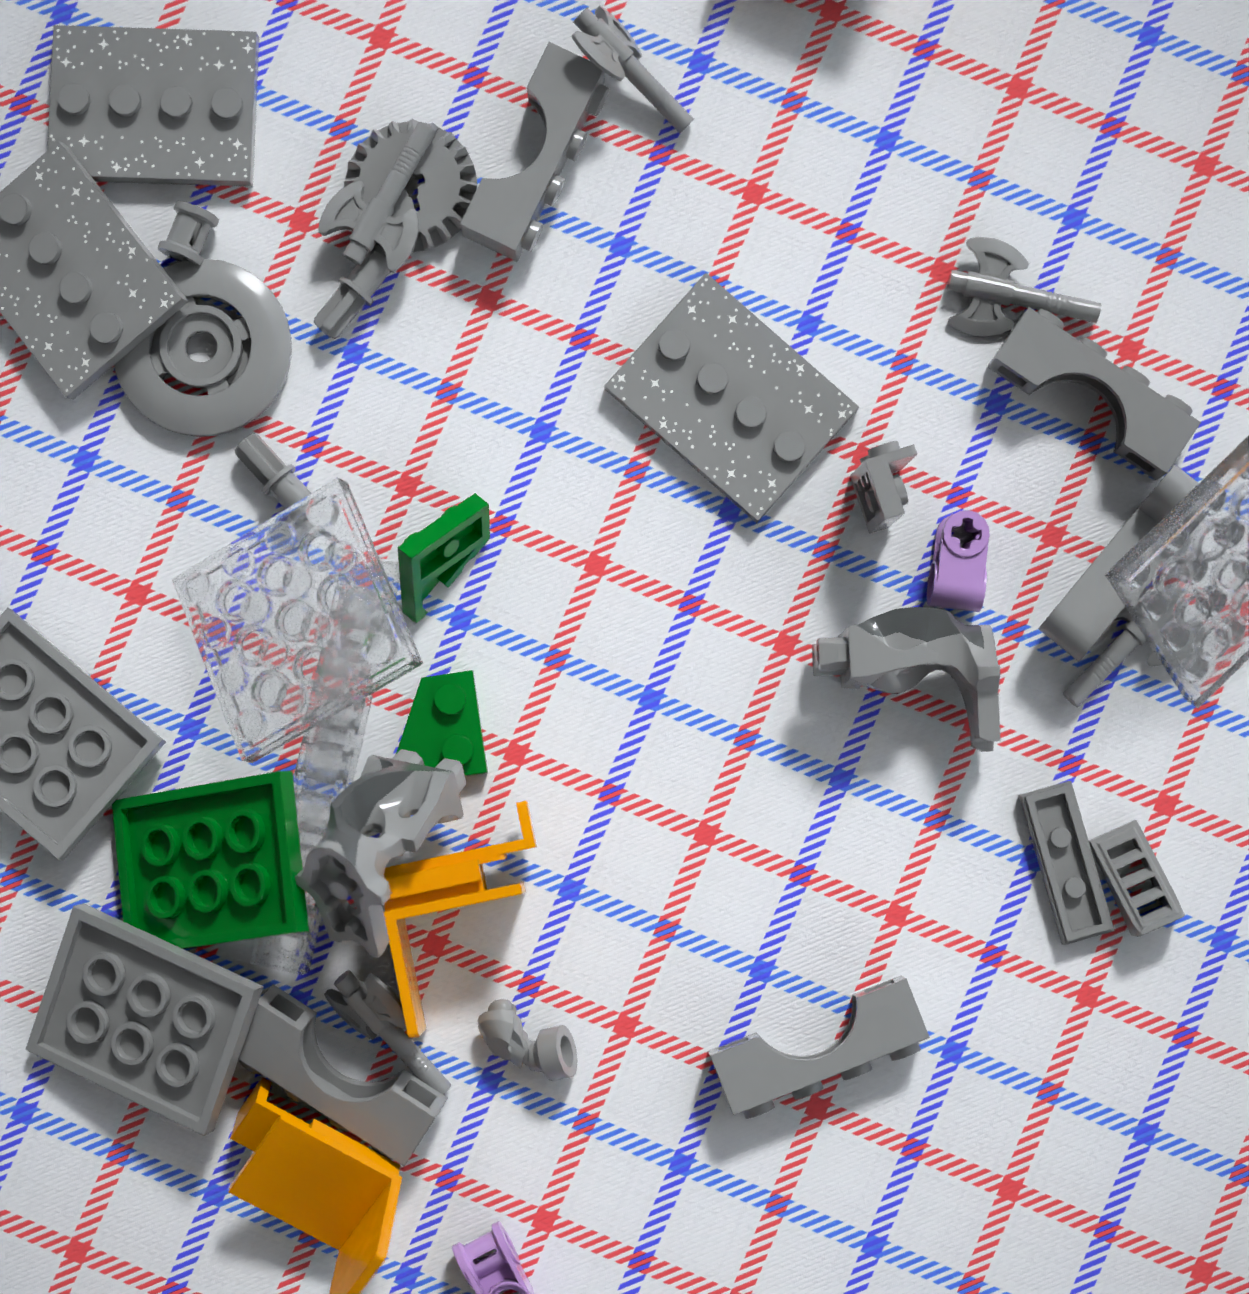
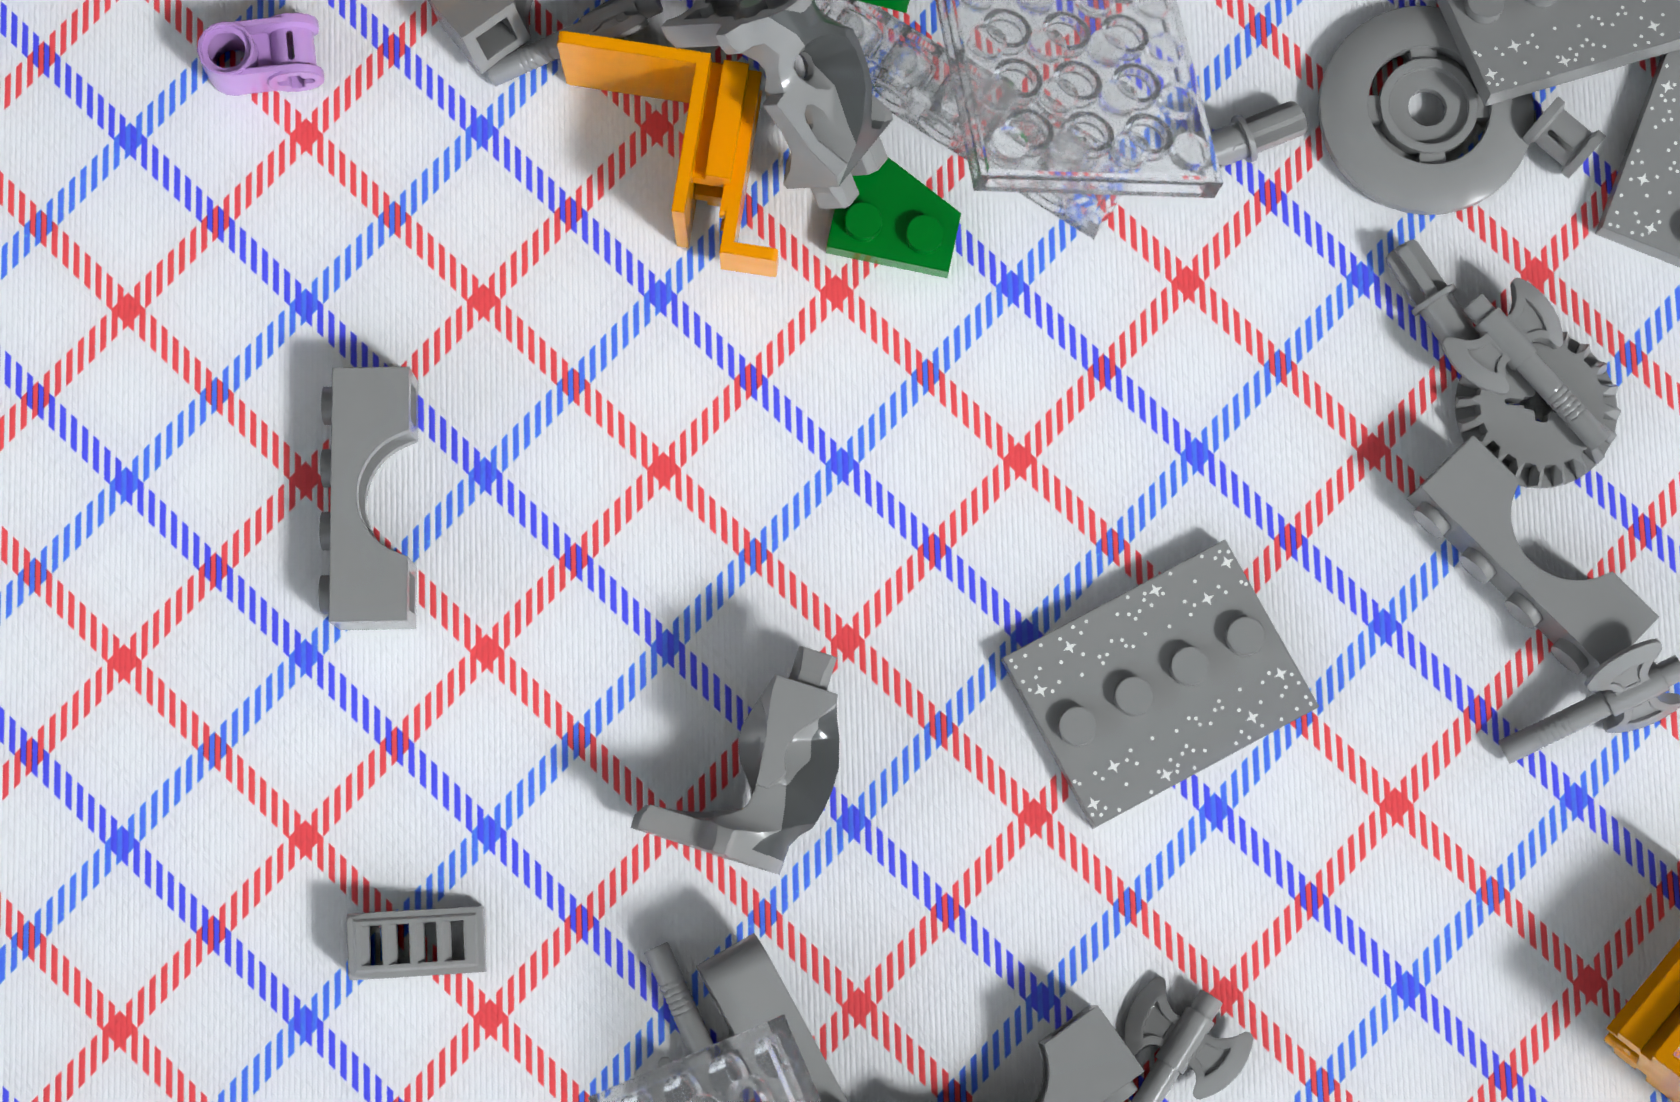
camera: 110 degrees right, 5 degrees down
green wing [397,493,490,623] -> none
light grey arm [478,999,577,1081] -> none
light grey bracket [850,441,917,534] -> none
lavender piece [927,510,990,612] -> none
light grey tile [1019,781,1115,945] -> none

